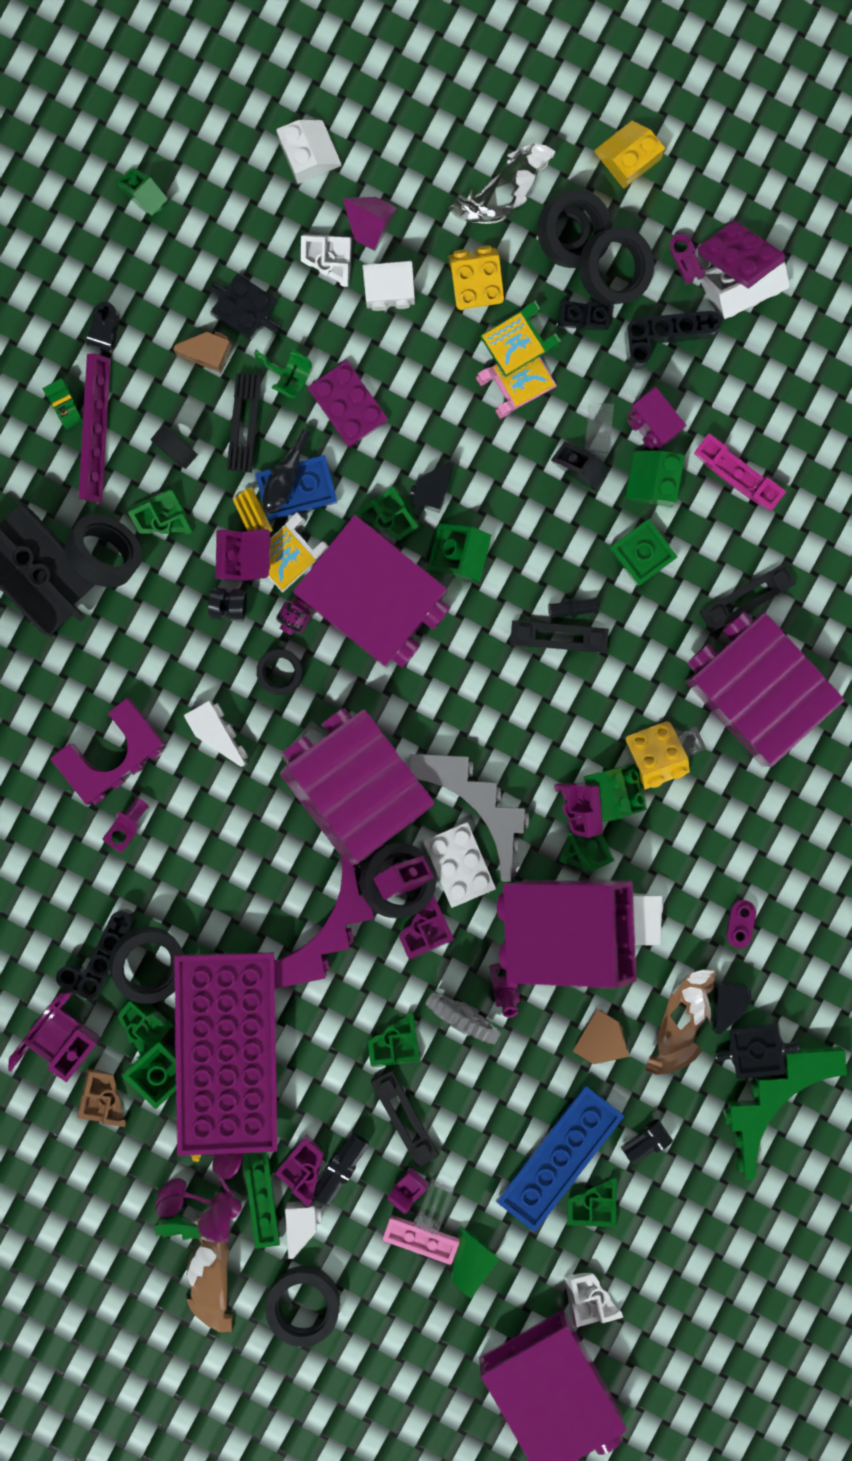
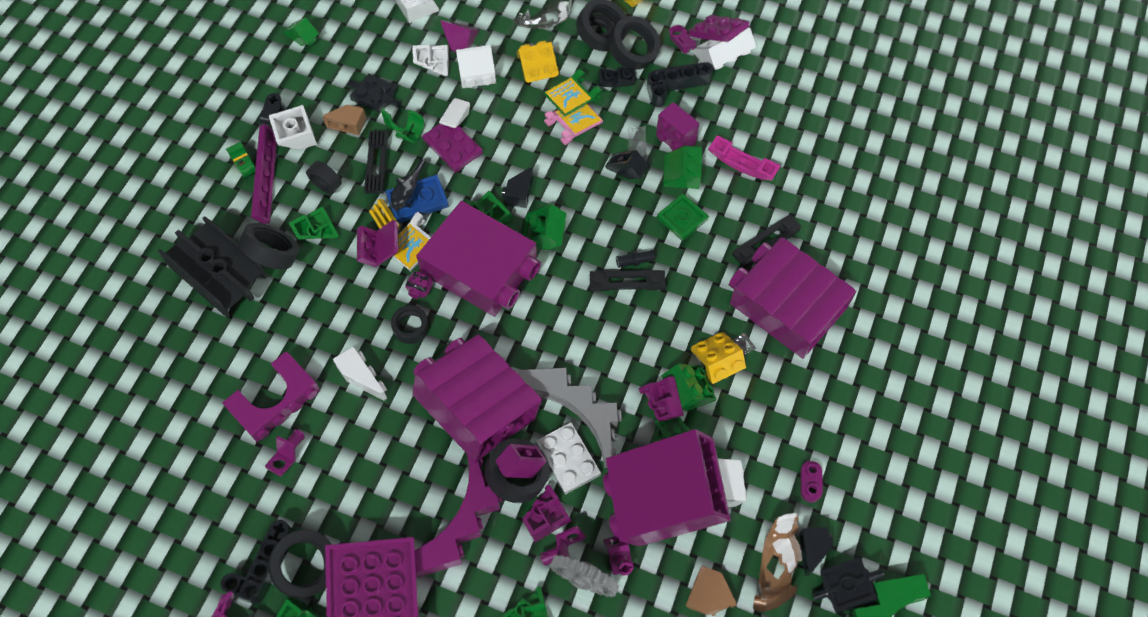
camera: 10 degrees left, 25 degrees down
black wheel [208,587,247,622] -> none
none -> white slope [269,105,317,150]
none -> white slope [440,98,470,128]
none -> magenta bracket [540,526,586,566]

